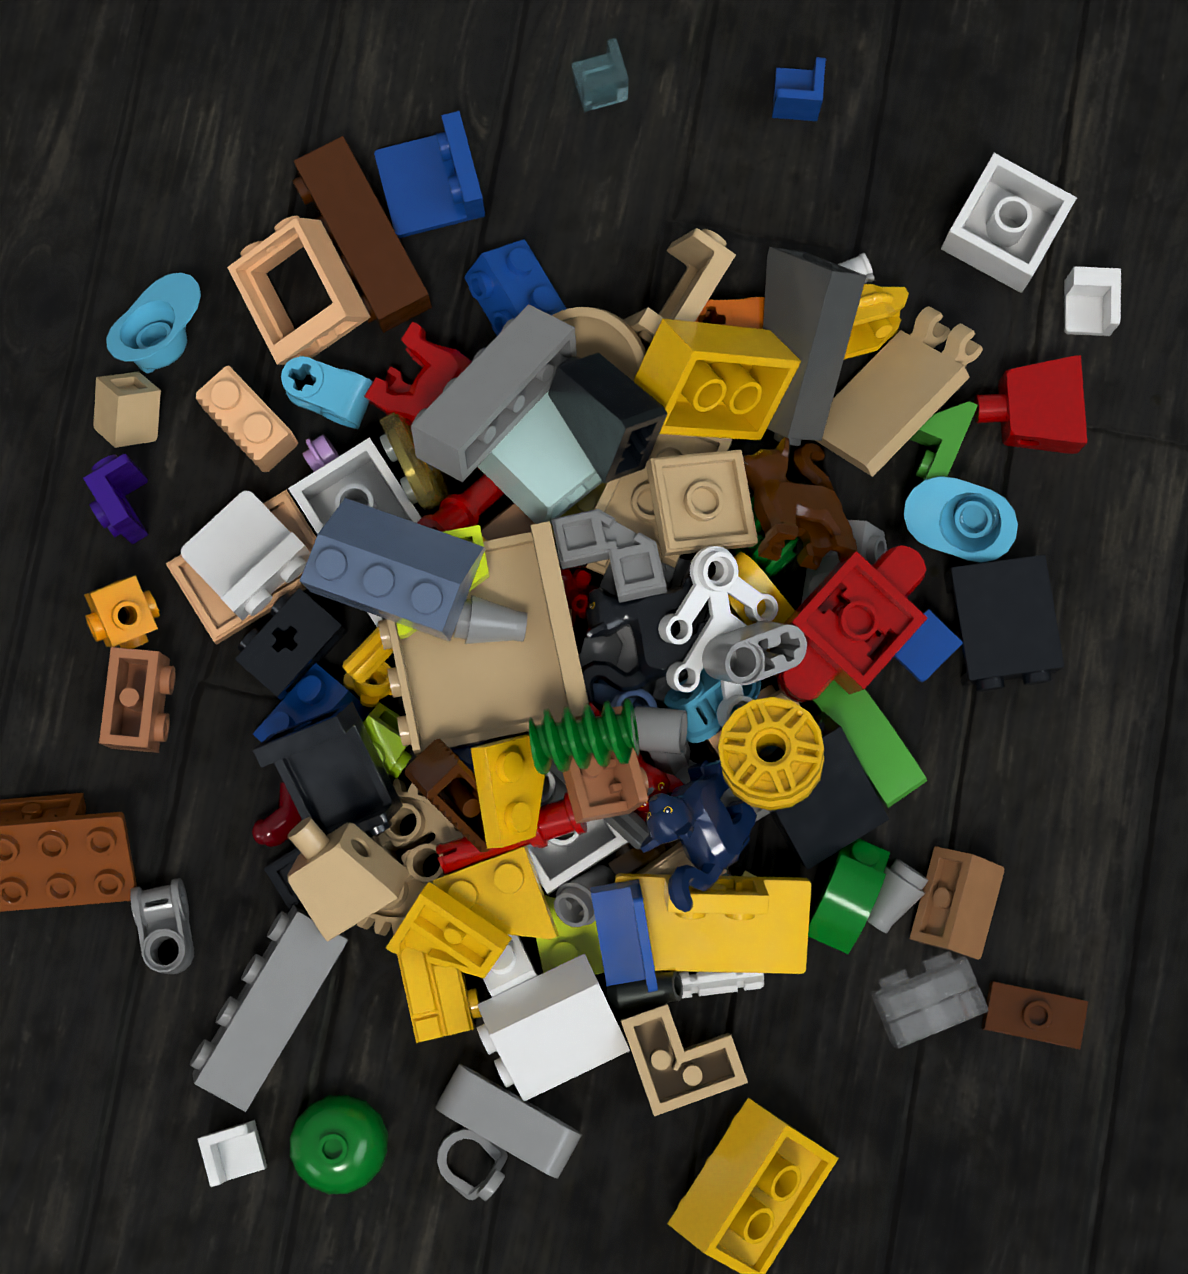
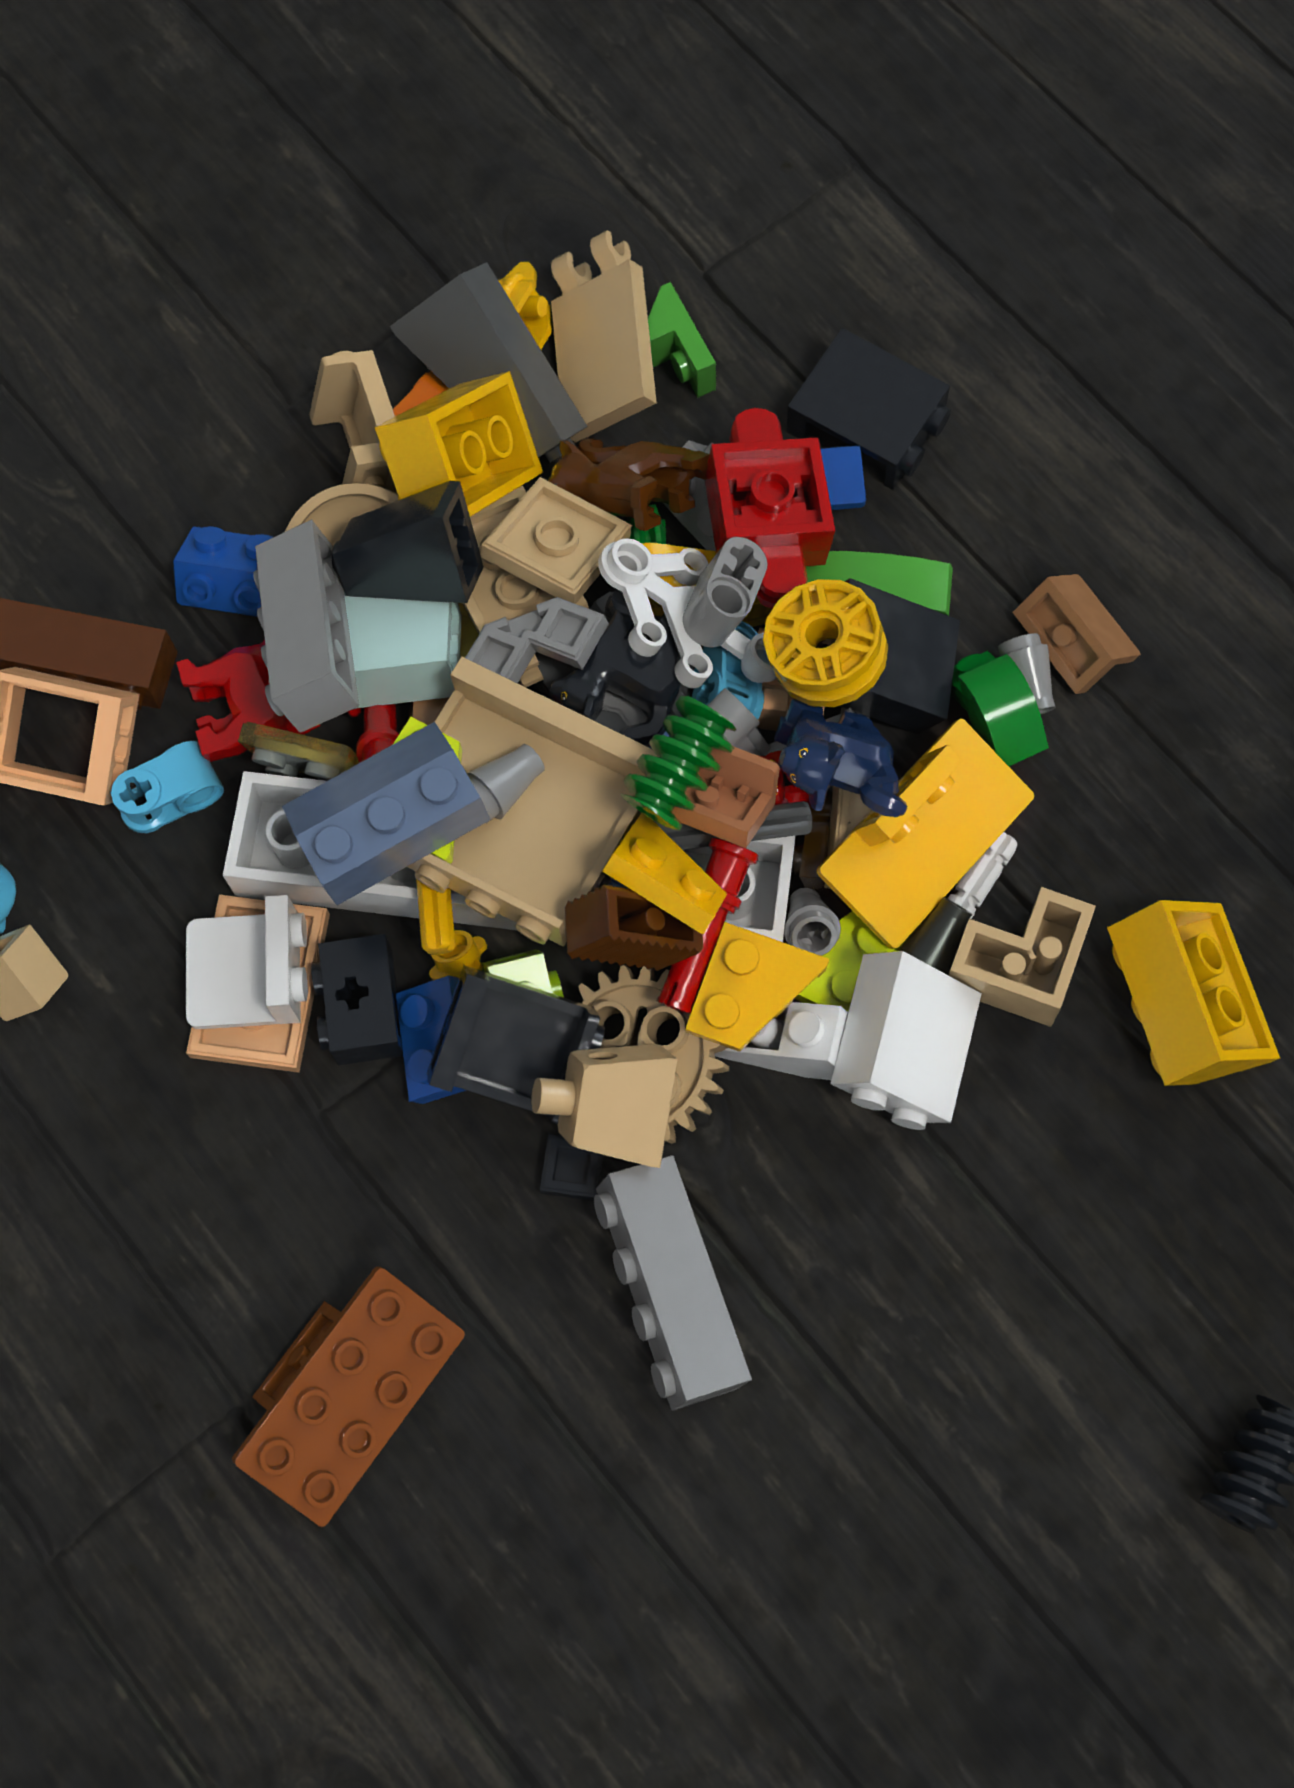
camera: 45 degrees left, 10 degrees down
dark purple bracket [83,454,148,545] -> none
light orange brick [84,575,160,649] -> none
nougat brick [99,647,175,753] -> none
light grey piece [130,878,194,974] -> none
light nougat brick [196,365,298,472] -> none
white panel [198,1120,267,1187] -> none
dark red arm [252,783,302,847] -> none
green cylinder [290,1095,388,1194] -> none
lavender plate [302,434,339,472] -> none
blue bracket [374,111,485,238] -> none
yellow wing [386,882,512,978] -> none
yellow brick [397,947,482,1043] -> none
light grey beam [435,1064,582,1179] -> none
light grey piece [437,1128,508,1201] -> none
clear light blue panel [572,38,629,112] -> none
blue panel [590,879,658,993] -> none
blue panel [772,57,826,121] -> none
clear brick [871,951,989,1049] -> none
medium azure piece [904,476,1018,563] -> none
white brick [941,153,1077,293] -> none
red torso [974,355,1087,454] -> none
reddish brown plate [982,981,1089,1050] -> none
white panel [1064,267,1121,336] -> none

